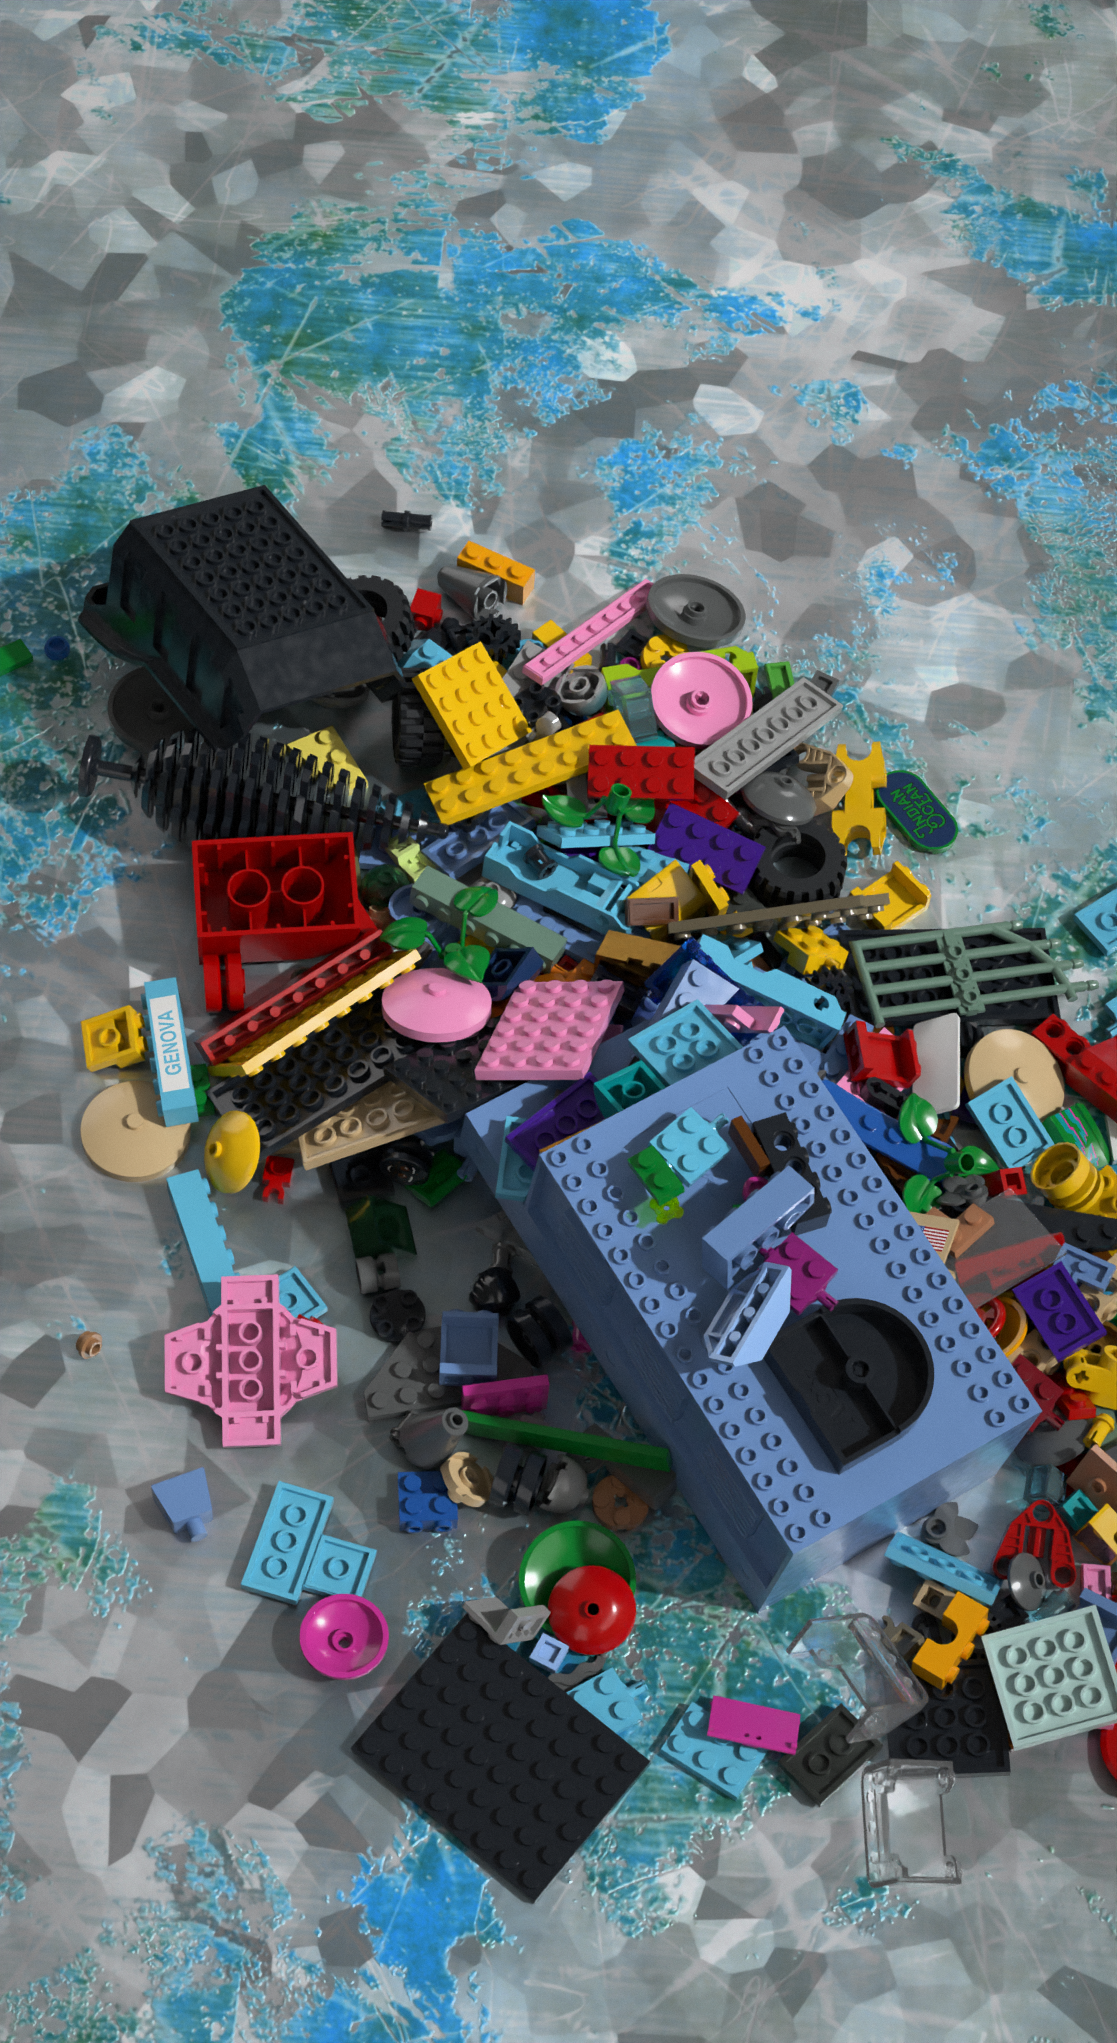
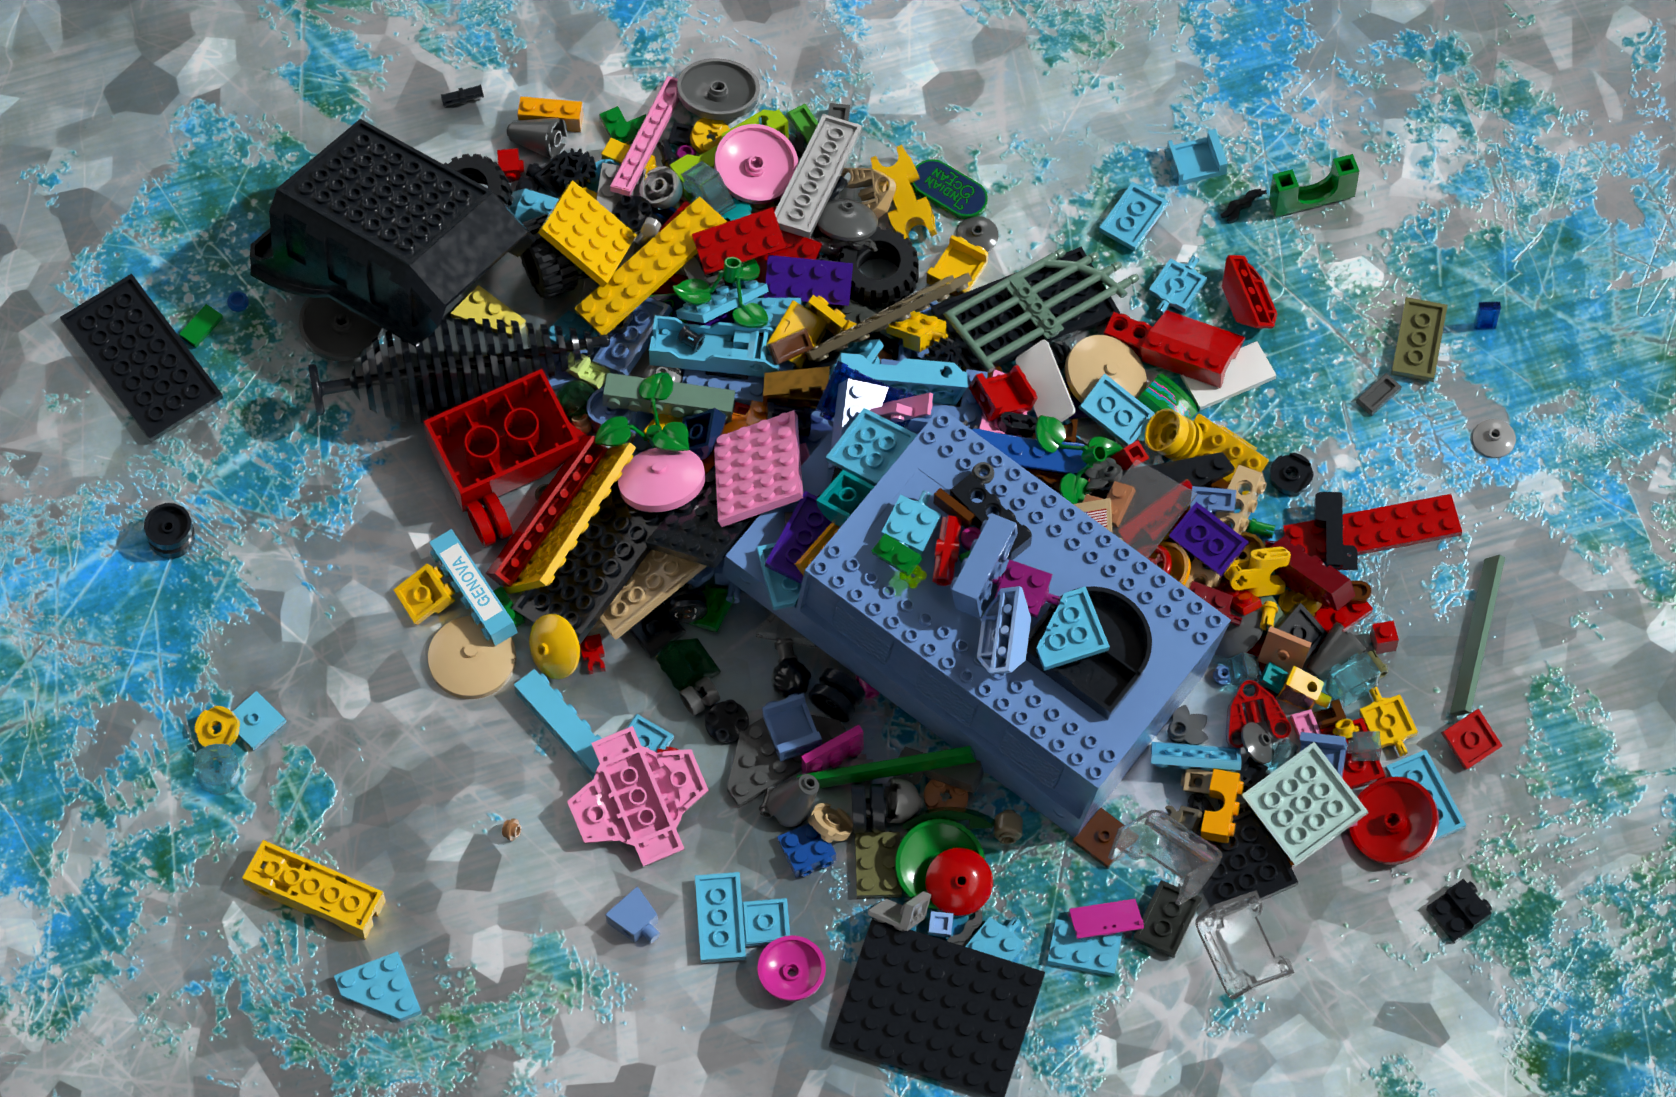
camera: 15 degrees left, 5 degrees up
none -> green plate [599,106,646,145]
none -> olive plate [855,832,902,899]
none -> dark green slope [903,807,995,829]
none -> red piece [932,516,962,586]
none -> dark grey dish [957,216,998,252]
none -> dark grey plate [972,462,994,484]
none -> dark tan head [993,809,1023,845]
none -> medium azure plate [1036,586,1110,671]
none -> reddish brown plate [1073,808,1136,868]
none -> medium blue plate [1213,665,1235,686]

